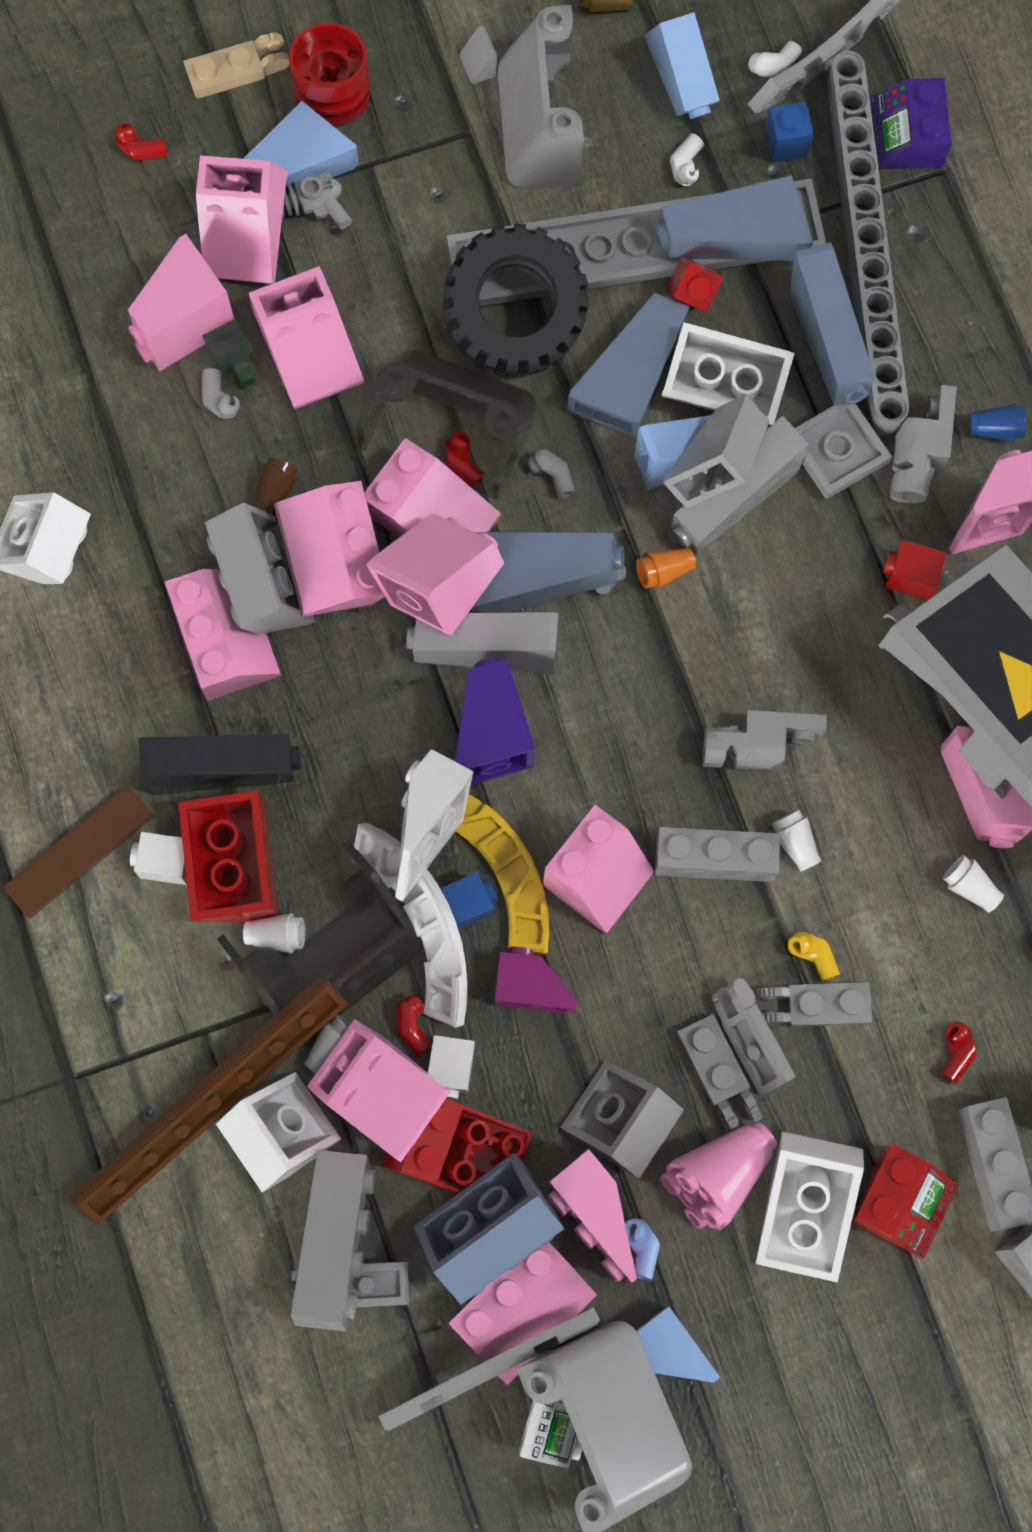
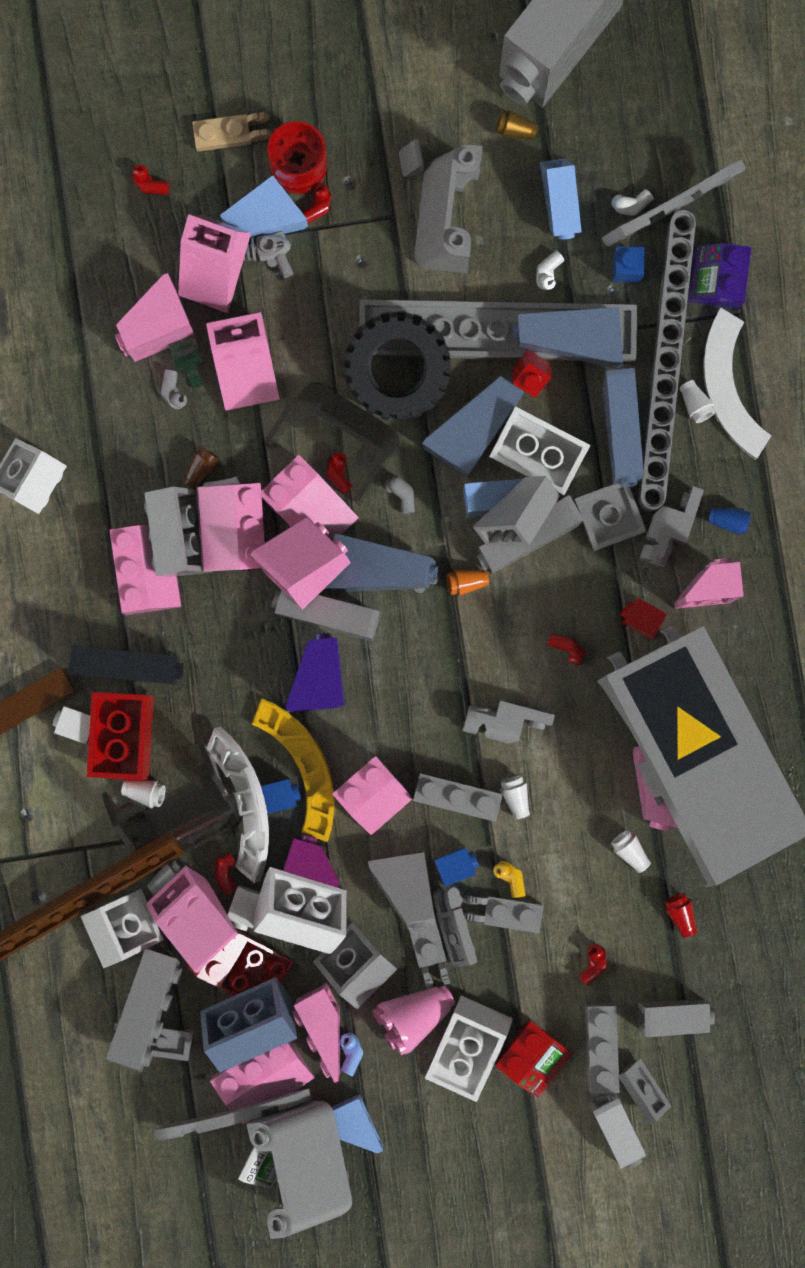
camera: 15 degrees right, 10 degrees up
white slope [395,749,473,901] -> none
none -> white slope [254,867,347,954]
none -> red arm [302,184,331,224]
none -> light grey slope [368,852,436,932]
none -> blue brick [434,847,479,887]
none -> red arm [548,633,586,666]
none -> white cone [679,380,715,423]
none -> white tile [703,308,772,460]

